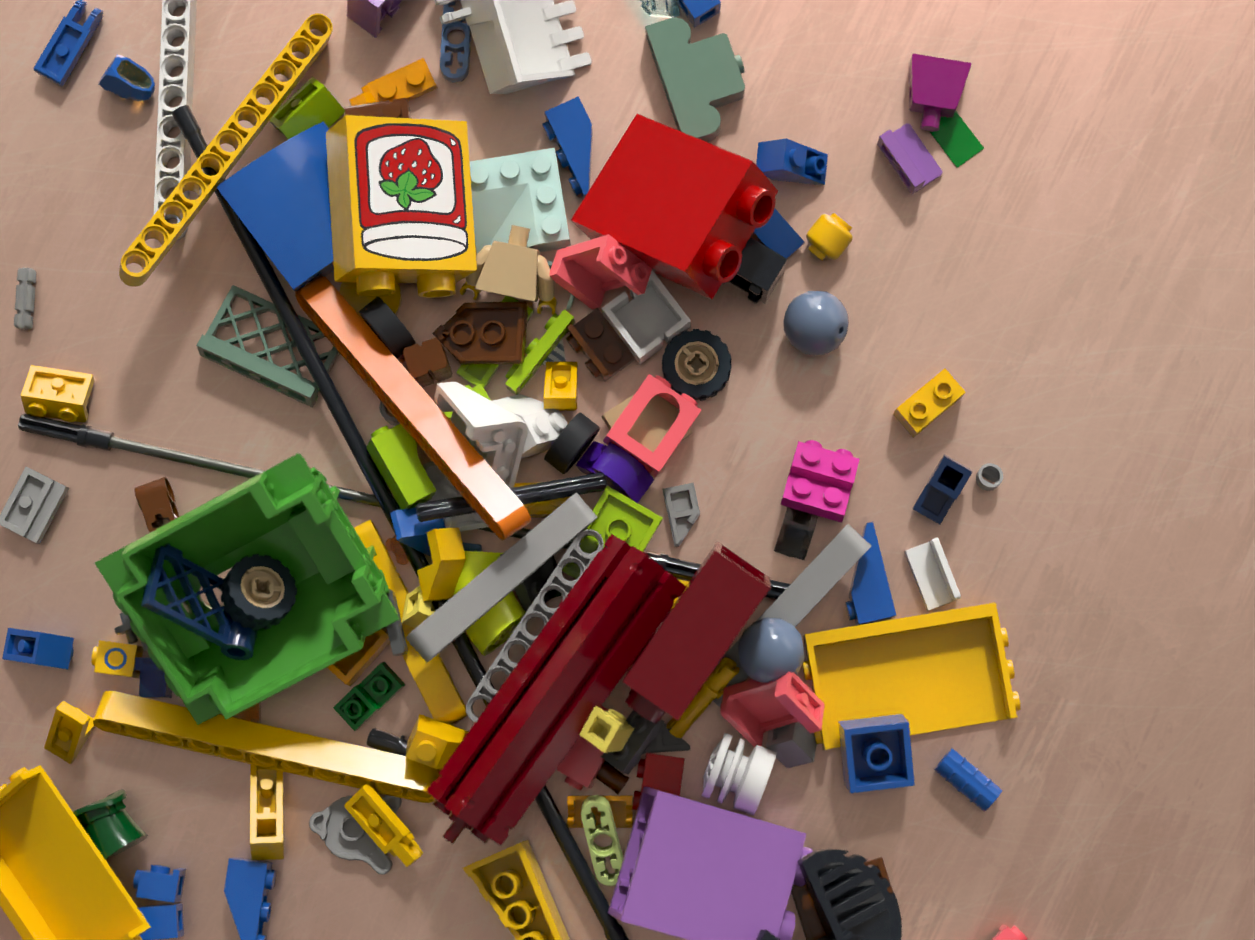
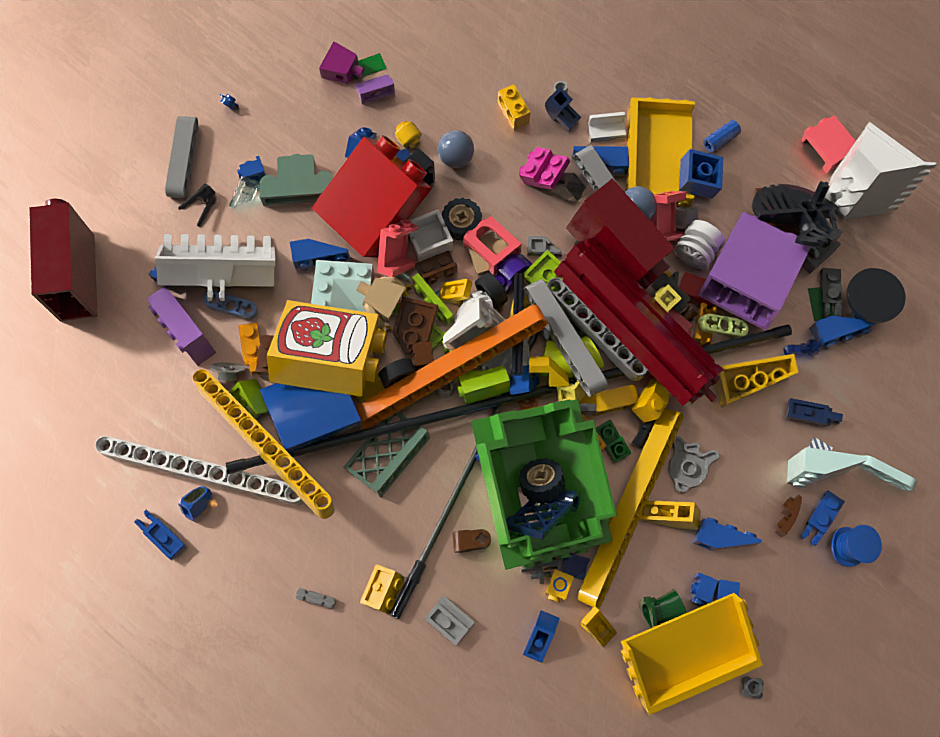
camera: 85 degrees left, 10 degrees down
yellow hinge [344,783,424,867] -> none
none -> light grey piece [210,362,245,381]

